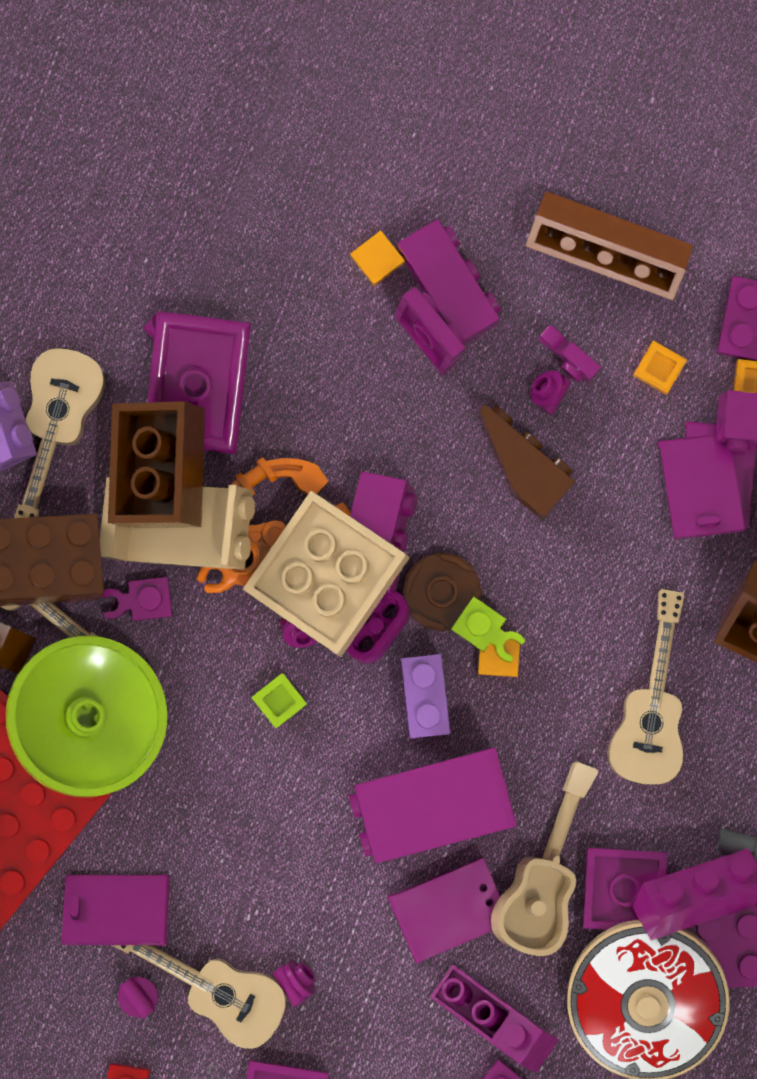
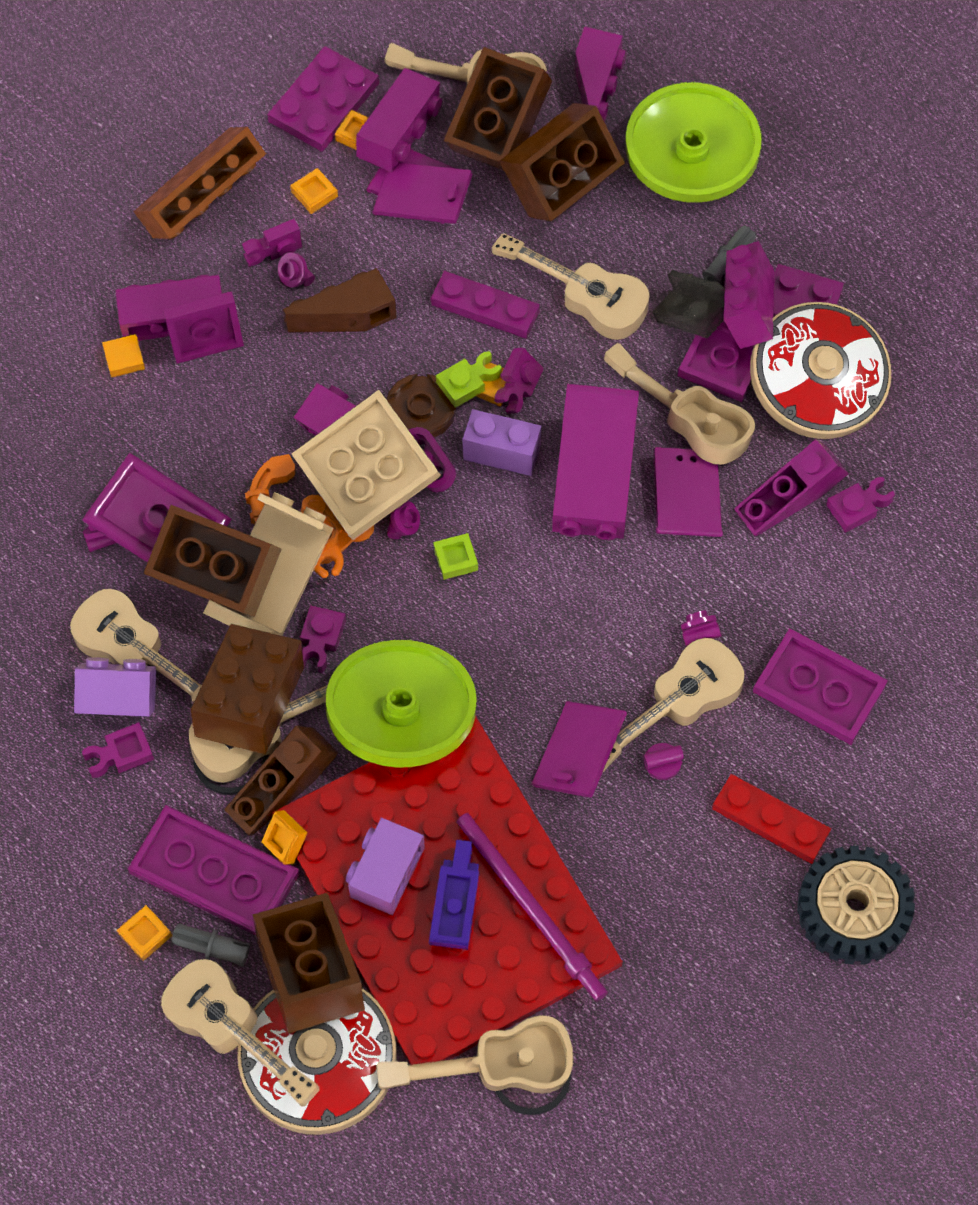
camera: 65 degrees left, 20 degrees down
none -> magenta plate [431,271,540,339]
none -> magenta plate [494,347,544,414]
none -> clear smoke bracket [652,270,725,338]

